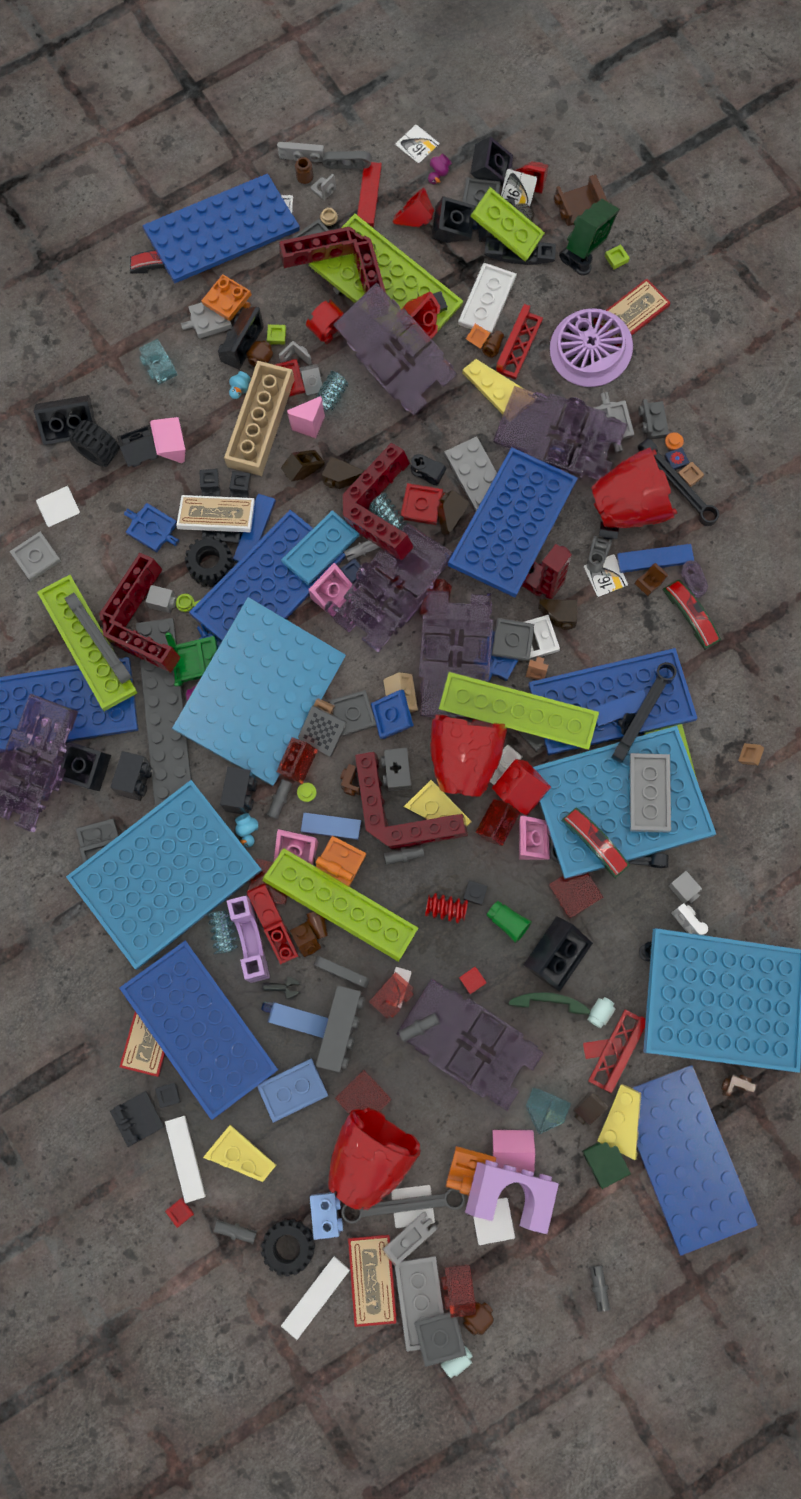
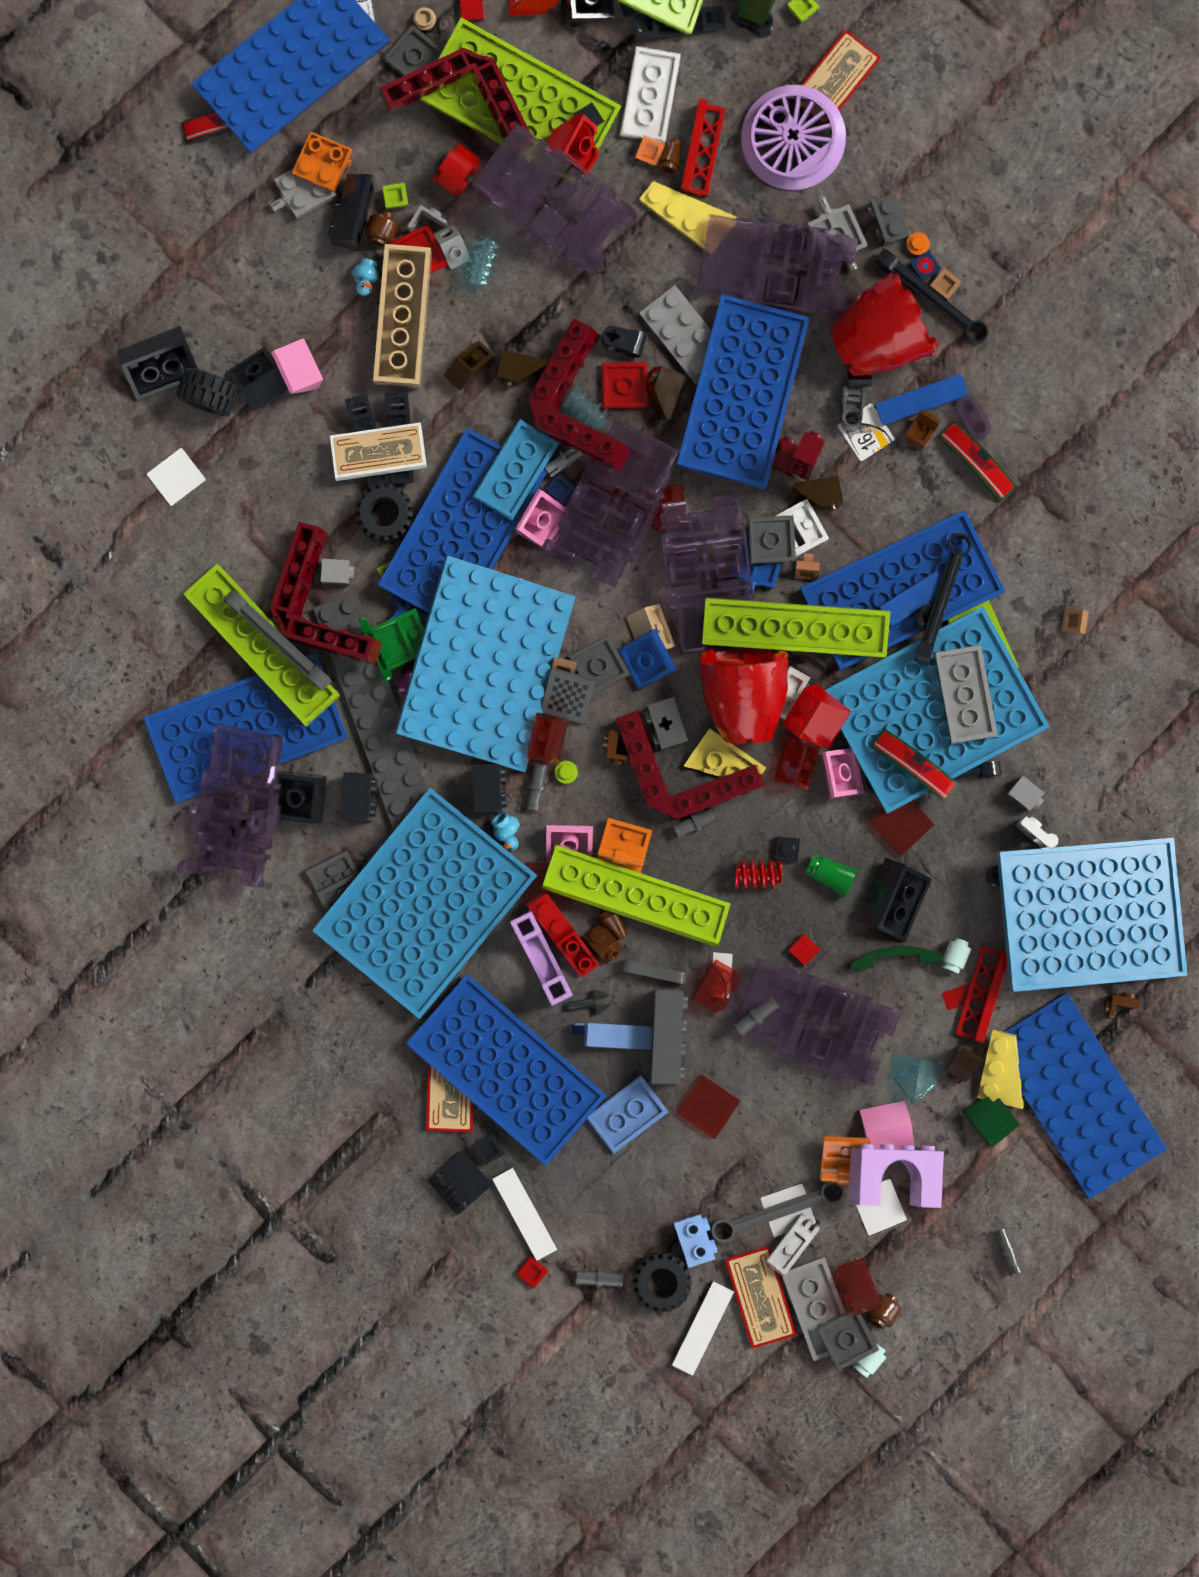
camera: 20 degrees left, 10 degrees up
light grey tile [10,531,61,582] -> none
blue plate [124,503,179,553] -> none
clear light blue brick [139,339,177,385] -> none
lime plate [176,594,194,612] -> none
light yellow wing [203,1125,277,1182] -> none
clear light blue piece [207,911,238,954] -> none
blue tile [233,494,276,562] -> none
bright pink slope [287,396,325,438] -> none
medium blue tile [301,813,361,840] -> none
red piece [328,1108,421,1210] -> none

